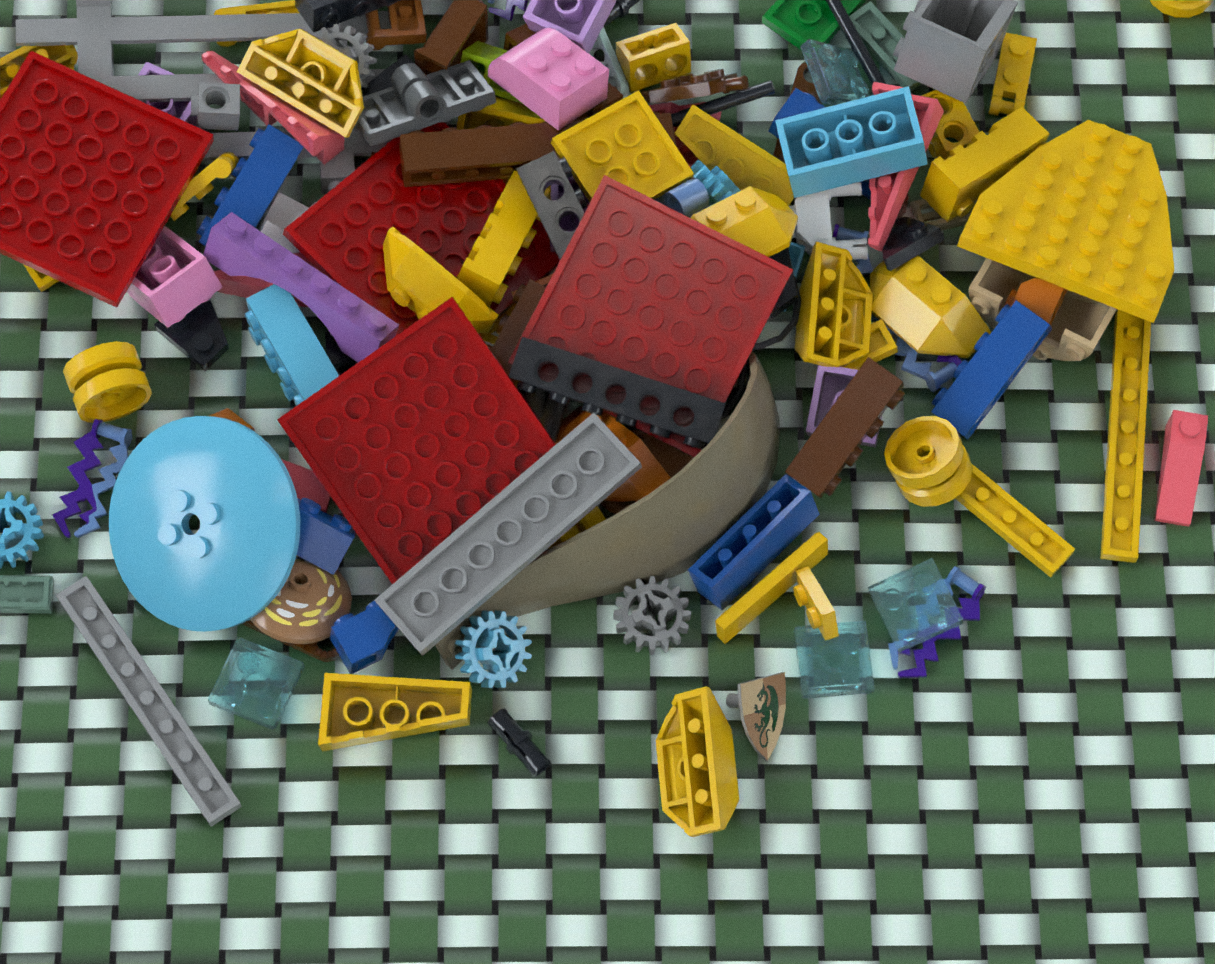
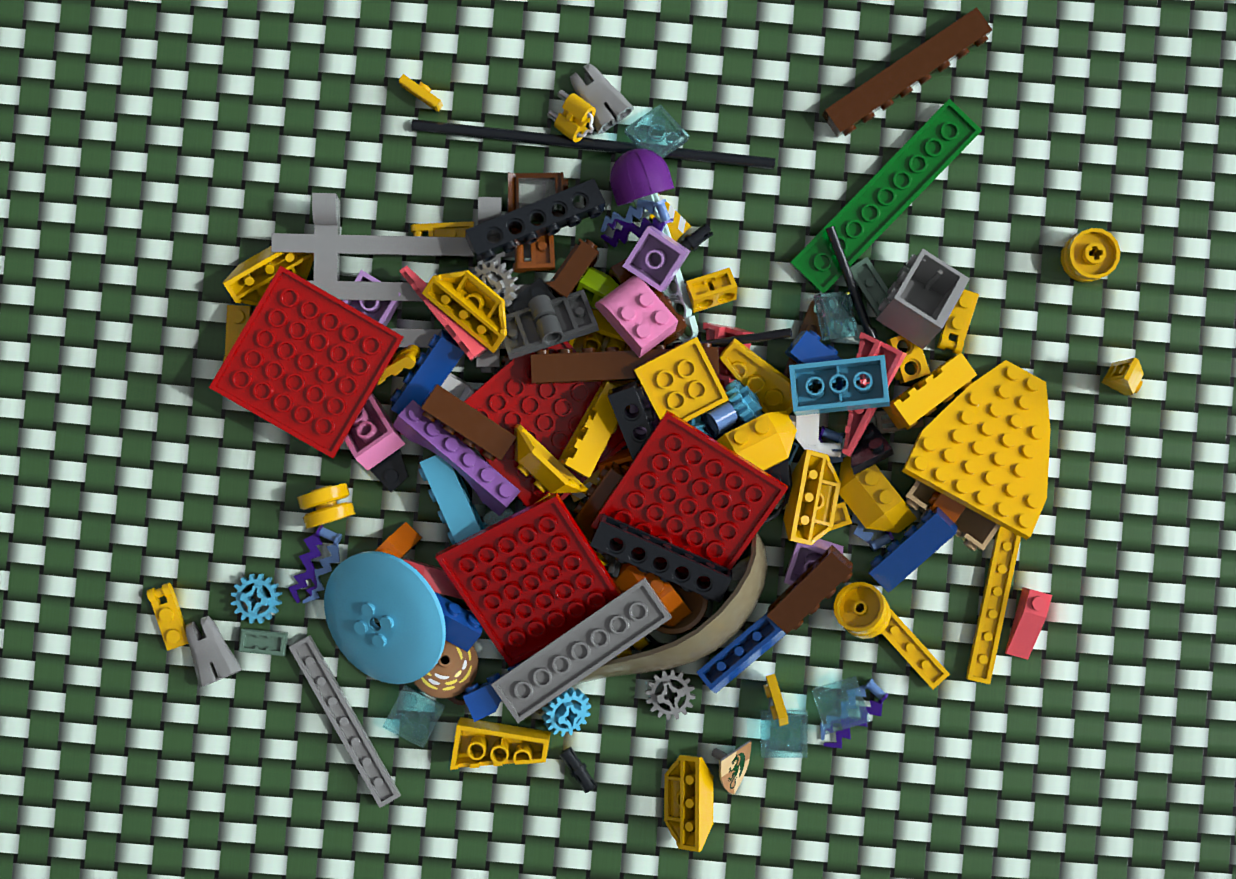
camera: 10 degrees right, 20 degrees up
light grey brick [191,82,240,131] -> none
reddish brown plate [641,69,749,104] -> none
yellow tile [715,532,828,644] -> none
none -> reddish brown brick [420,384,516,461]

